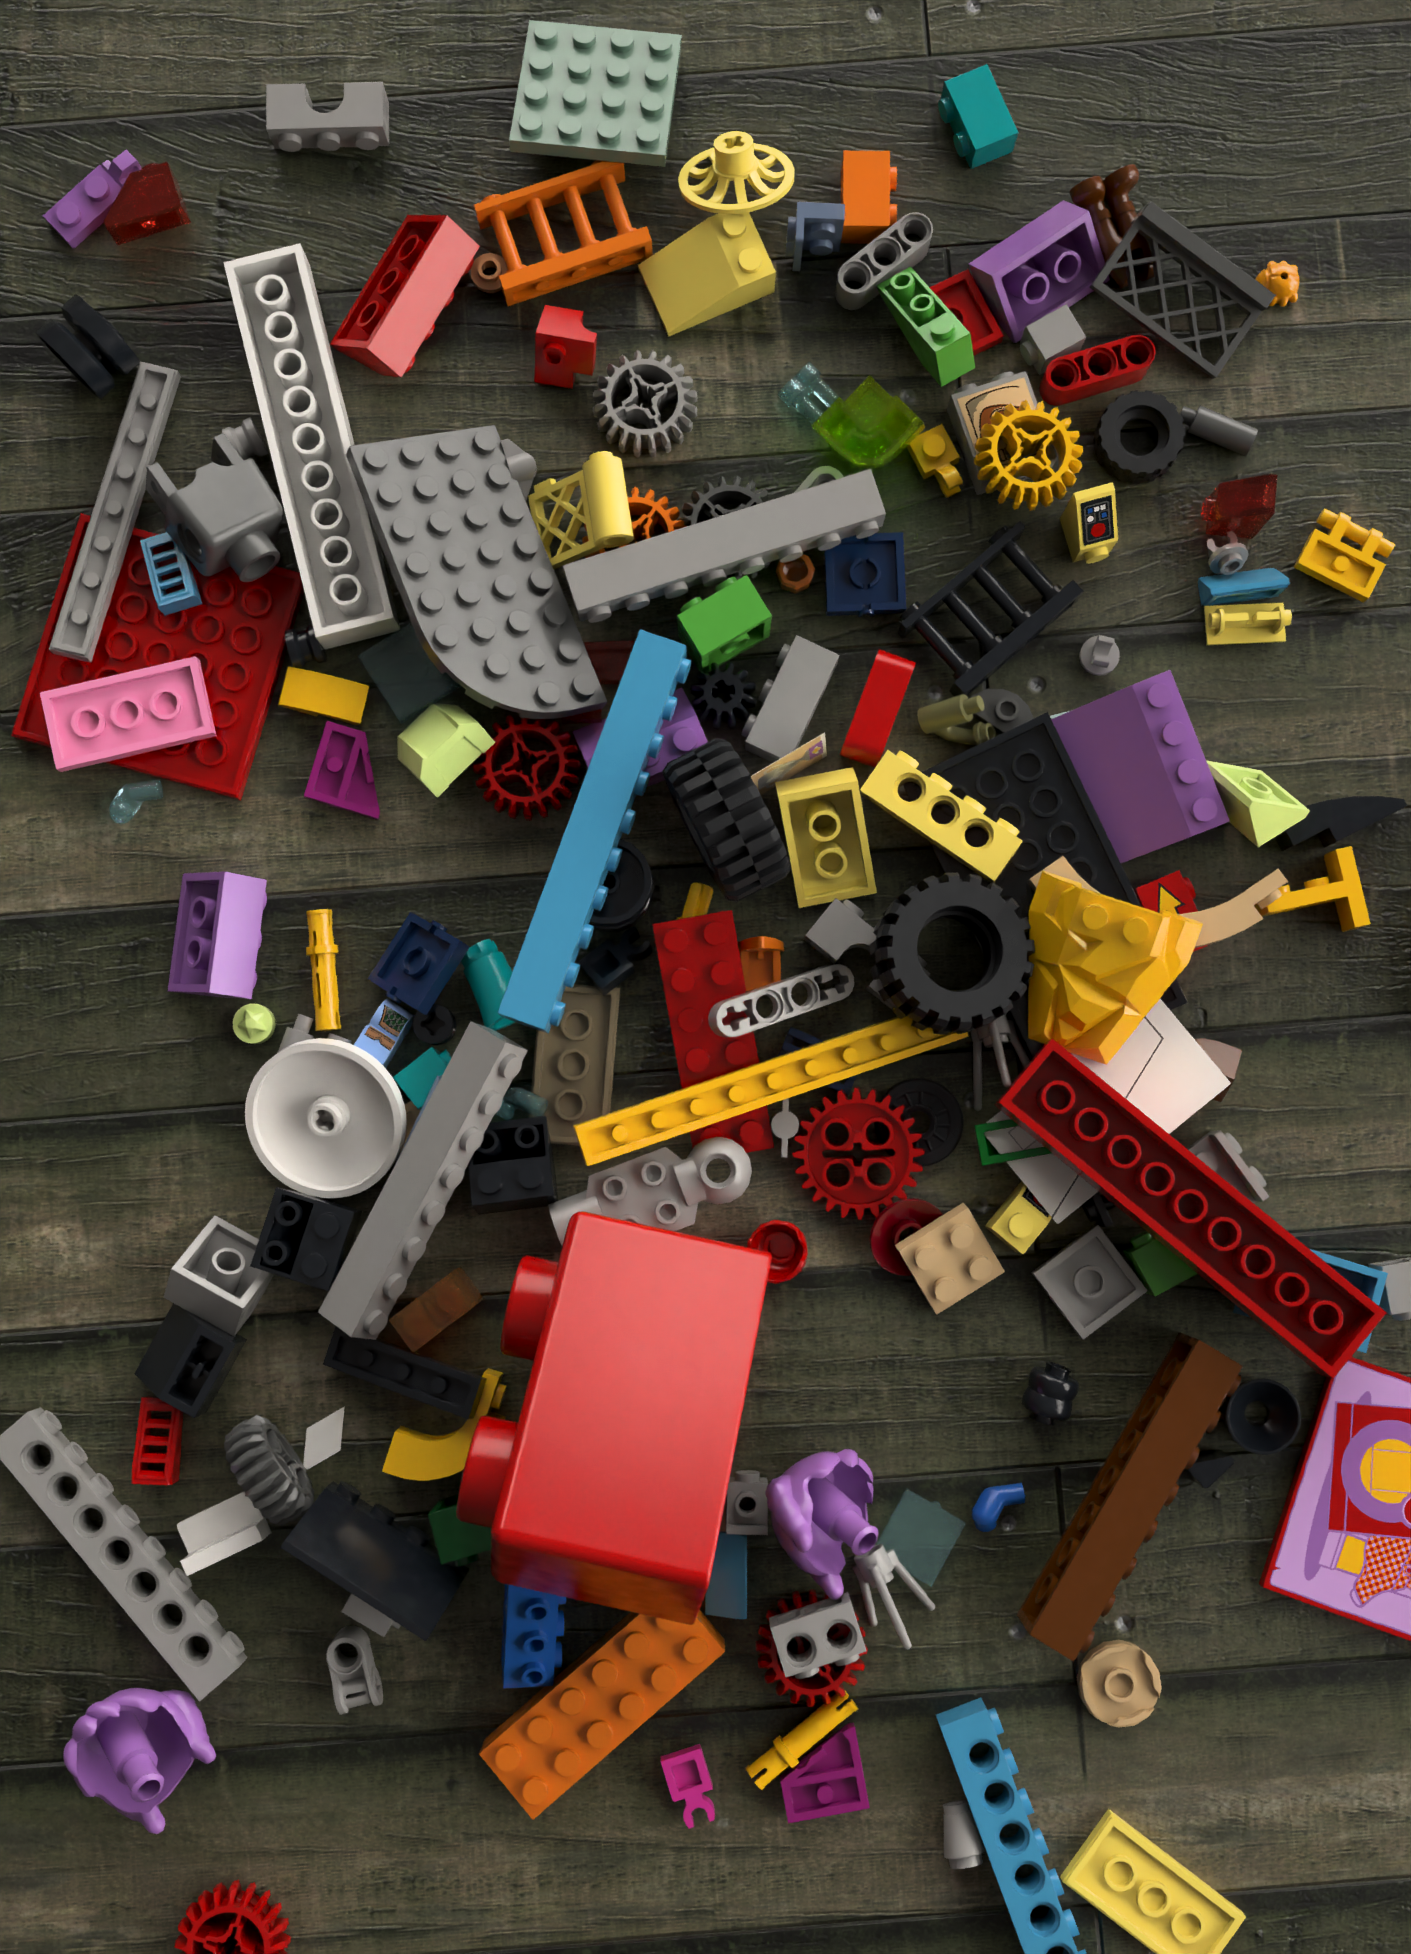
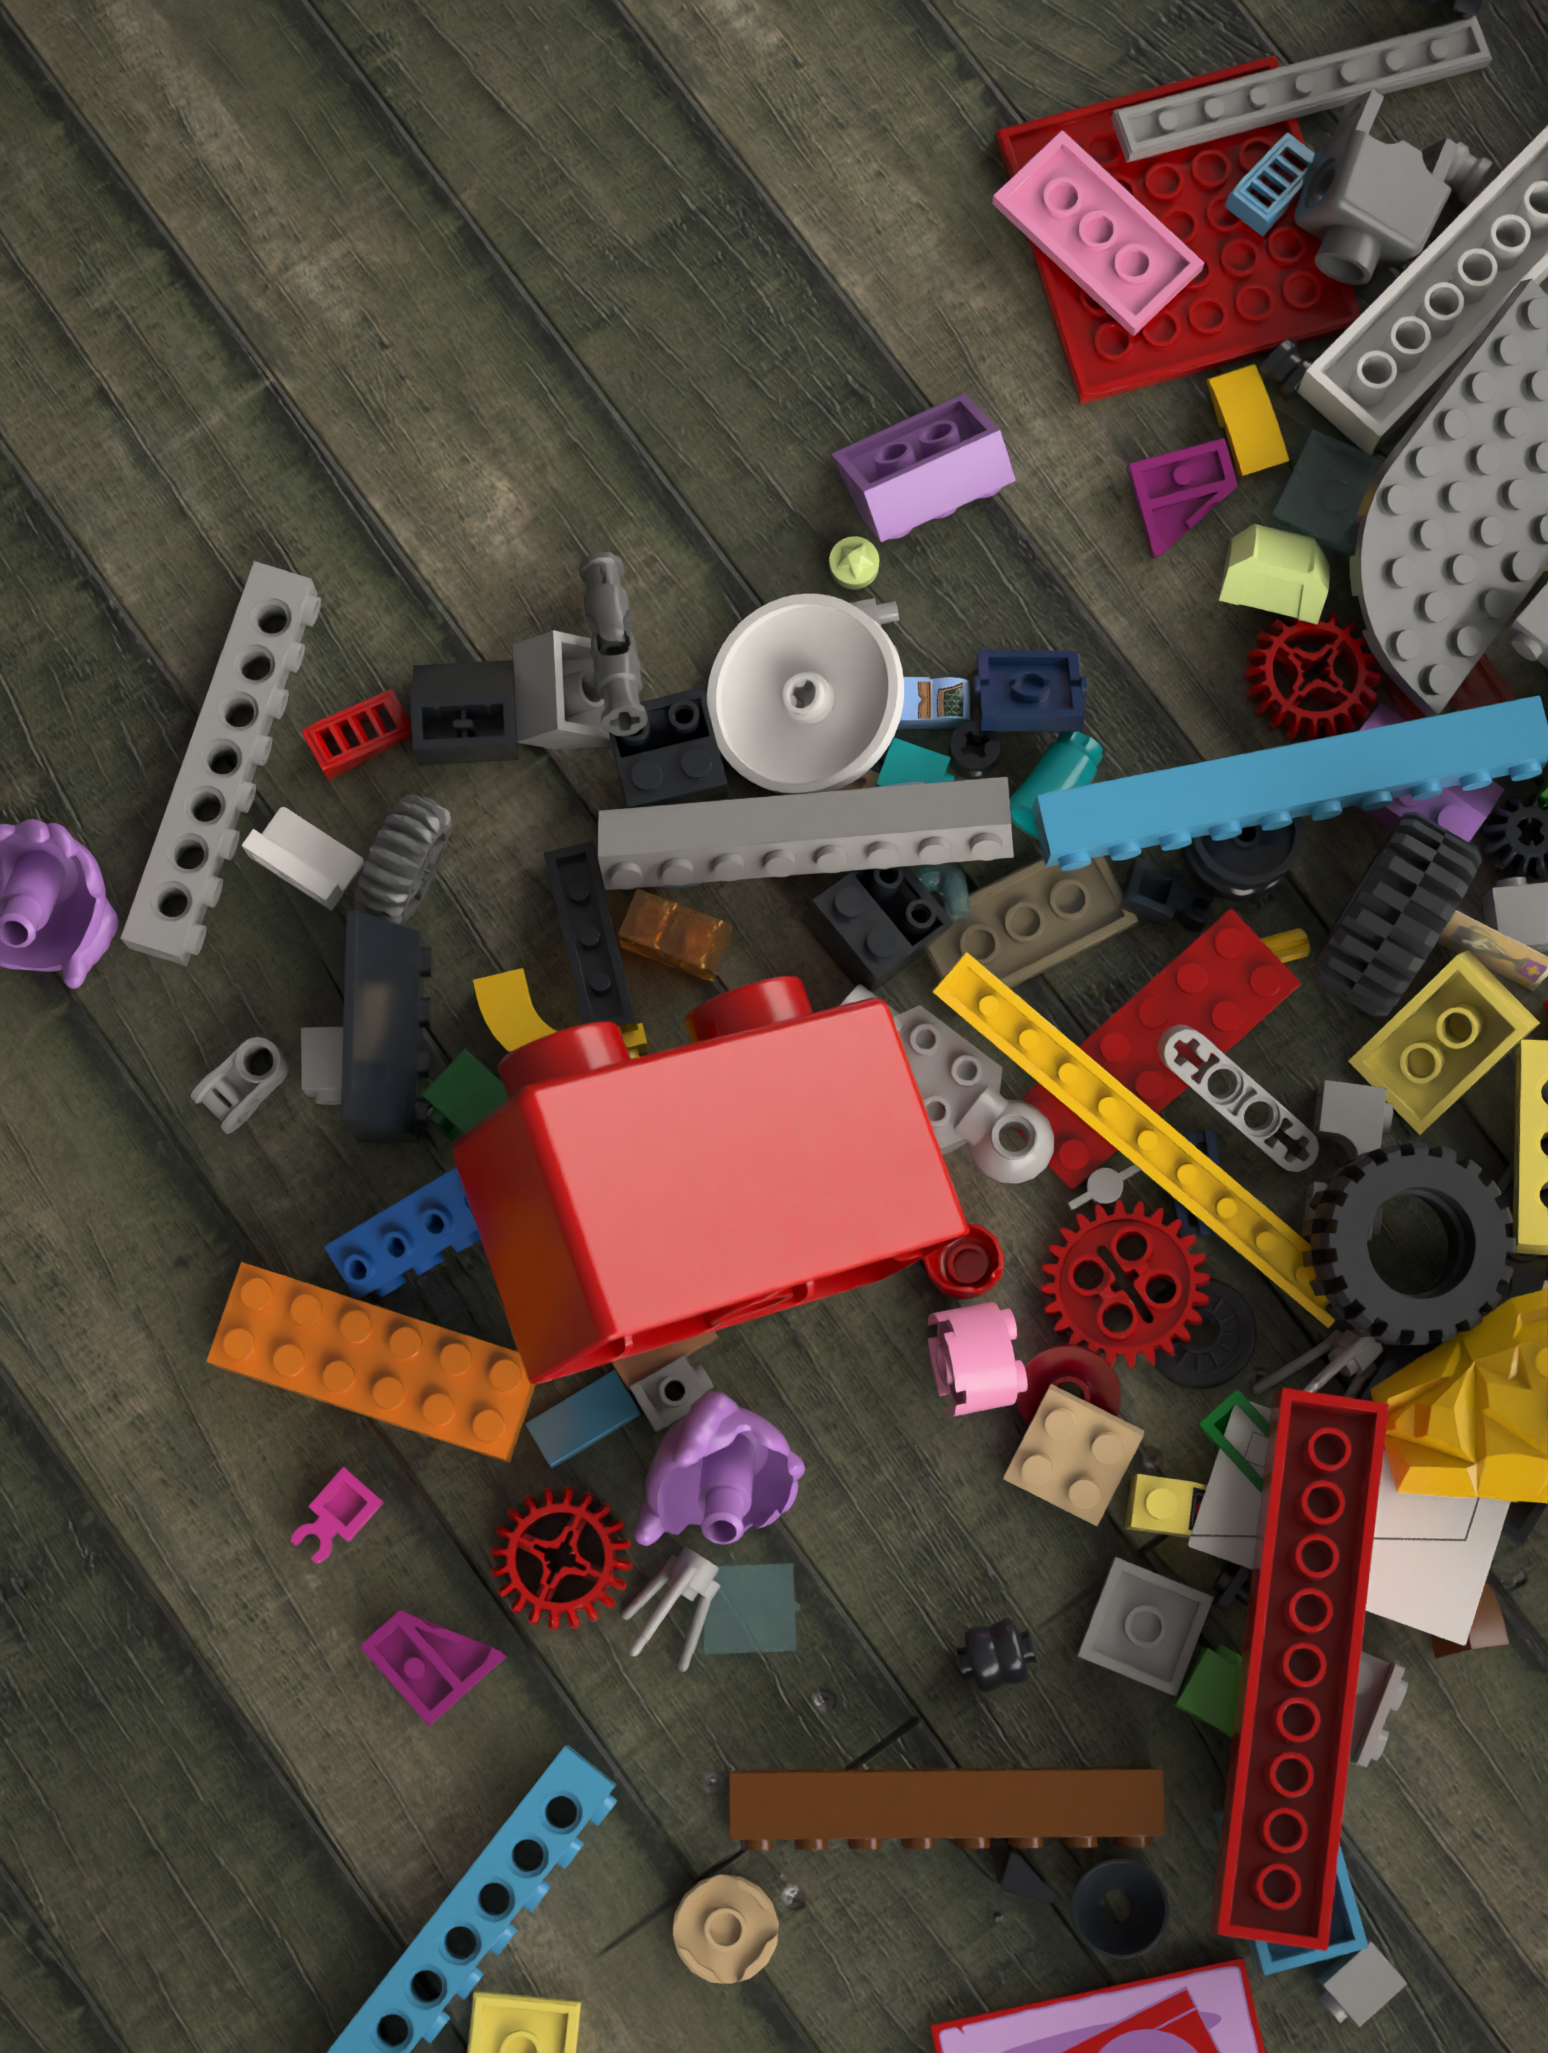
camera: 55 degrees right, 5 degrees down
clear light blue arm [109,779,163,824] -> none
white sticker [303,1406,345,1470] -> none
yellow pin [306,909,341,1031] -> none
orange tile [738,936,784,992] -> none
yellow pin [745,1691,859,1790] -> none
light grey brick [769,1592,867,1679] -> none
light grey cone [943,1800,985,1869] -> none
blue arm [972,1483,1025,1532] -> none
none -> dark grey piece [579,552,648,736]
none -> bright pink brick [928,1302,1028,1417]

